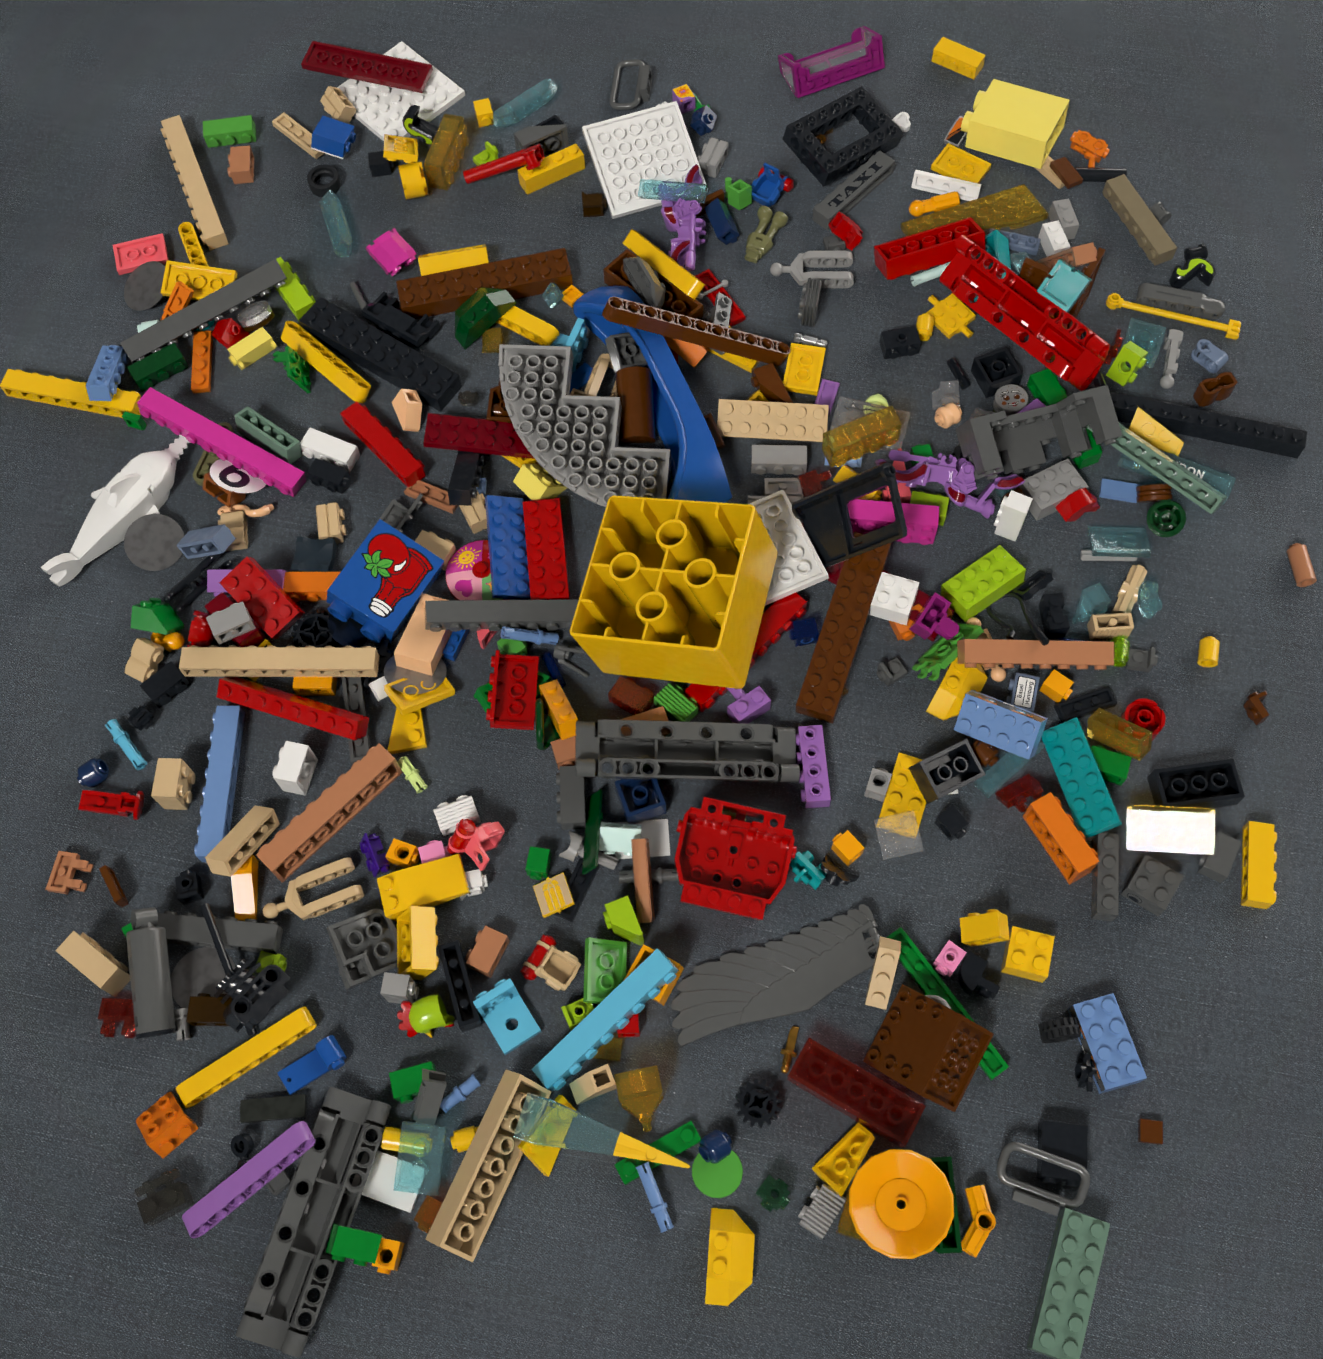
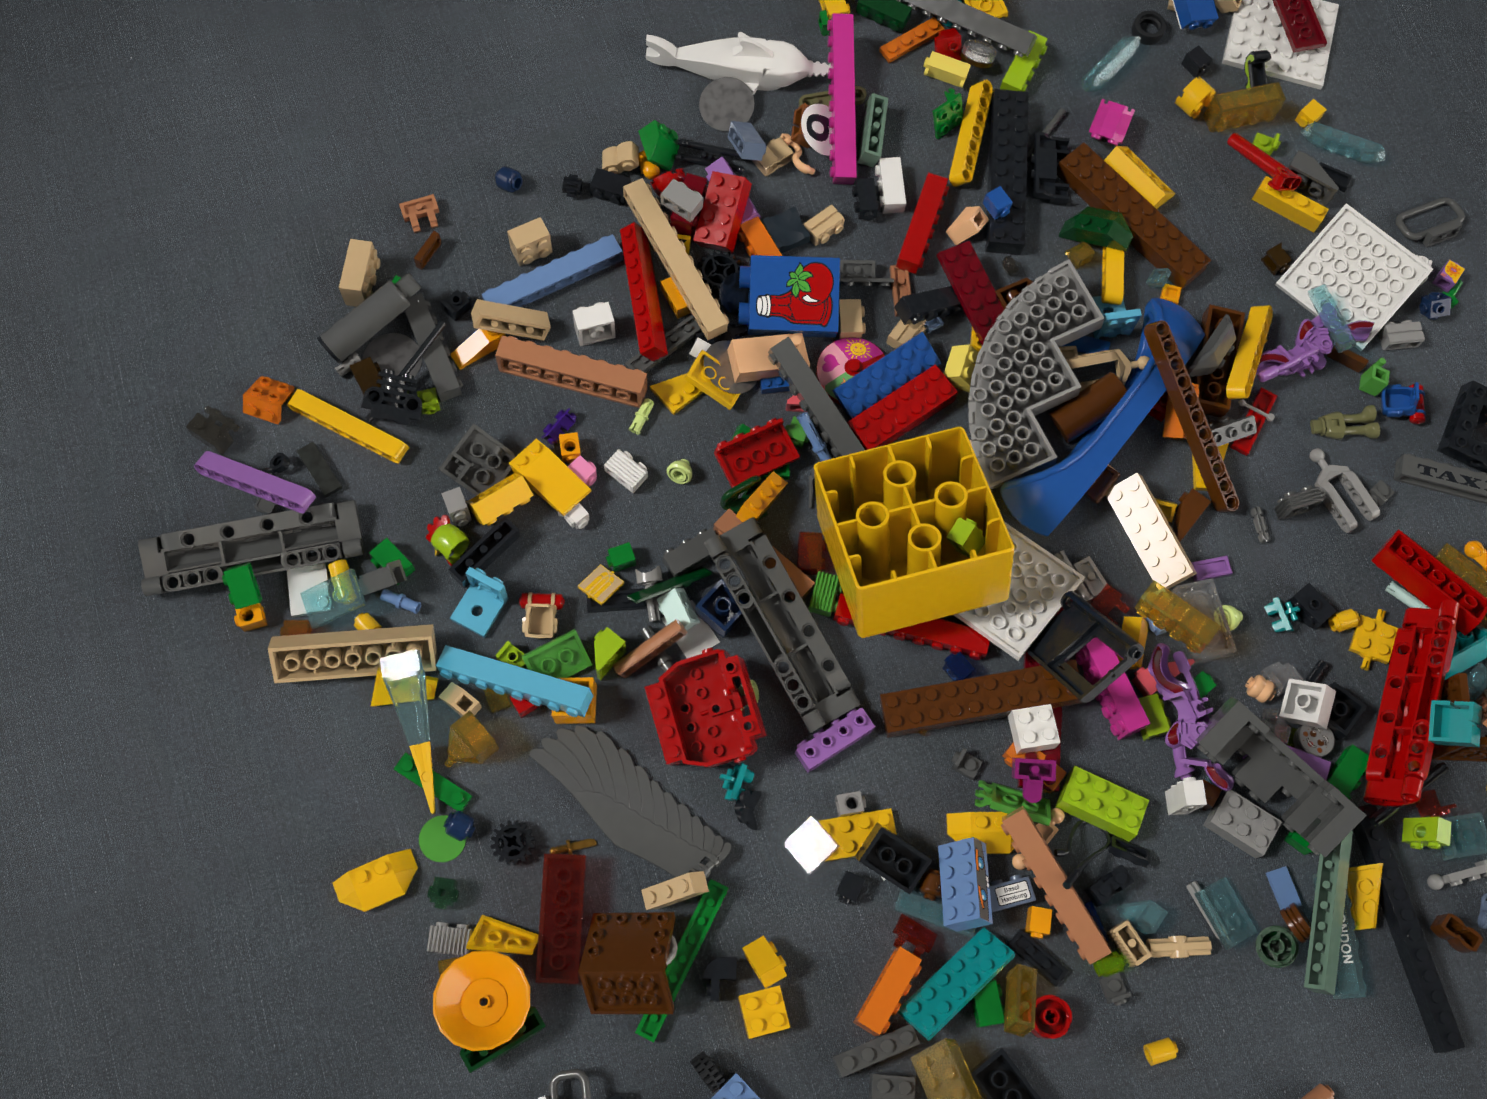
camera: 50 degrees right, 5 degrees up
red piece [78,790,144,820] -> none
clear red plate [98,998,136,1039] -> none
medium azure pin [105,719,147,770] -> none
tan piece [263,858,364,920] -> none
blue door [277,1035,347,1095] -> none
yellow plate [383,134,418,164] -> none
coral piece [447,819,505,871] -> none
nougat brick [465,926,510,978] -> none
clear blue piece [542,652,566,688] -> none
dark grey brick [605,332,648,373] -> none
medium blue pin [635,1162,674,1233] -> none
dark blue brick [704,198,740,245] -> none
medium lavender brick [727,686,771,724] -> none
light grey brick [751,445,807,475] -> none
yellow plate [783,343,826,396] -> none
red brick [828,211,863,251] -> none
light orange brick [831,830,865,866] -> none
bright pink brick [932,940,967,977] -> none
light orange piece [961,1185,996,1258] -> none
red brick [1055,488,1100,522] -> none
clear light blue dish [1138,580,1162,619] -> none
none -> yellowish green brick [667,459,692,484]
none -> lime brick [946,517,986,558]
none -> blue brick [983,186,1013,219]
none -> teal hips [1264,597,1300,633]
none -> white brick [1279,678,1336,729]

